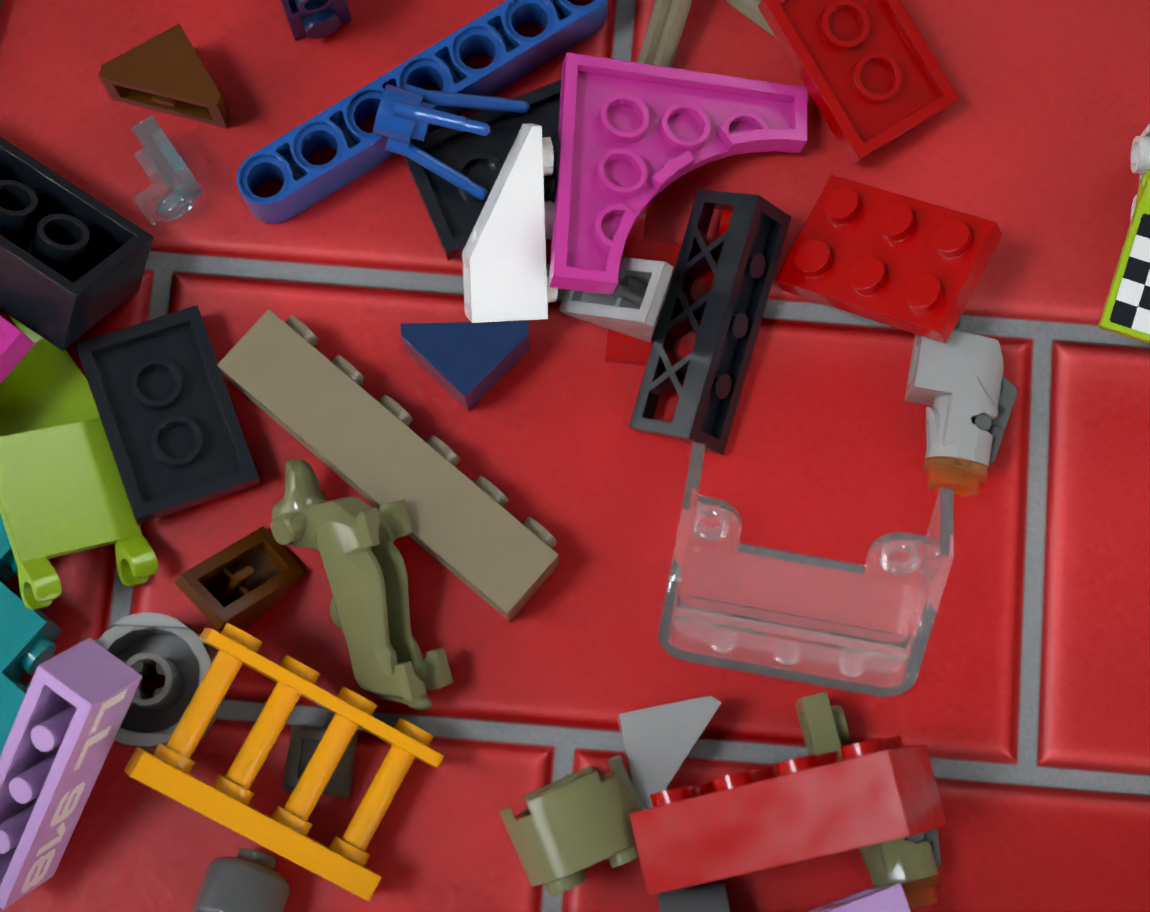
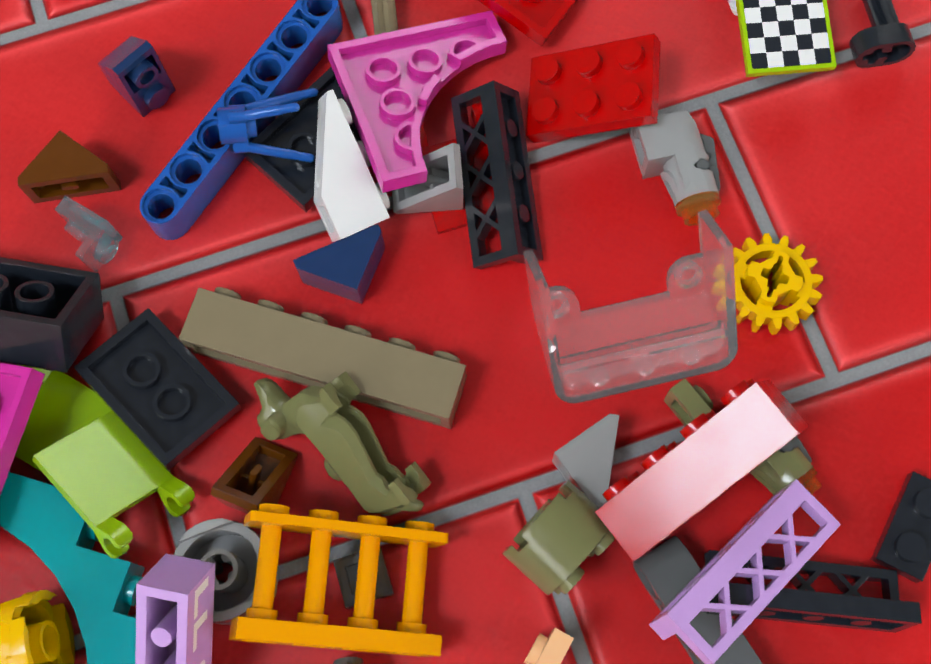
camera: 20 degrees left, 5 degrees down
none -> yellow gear [718,233,823,335]

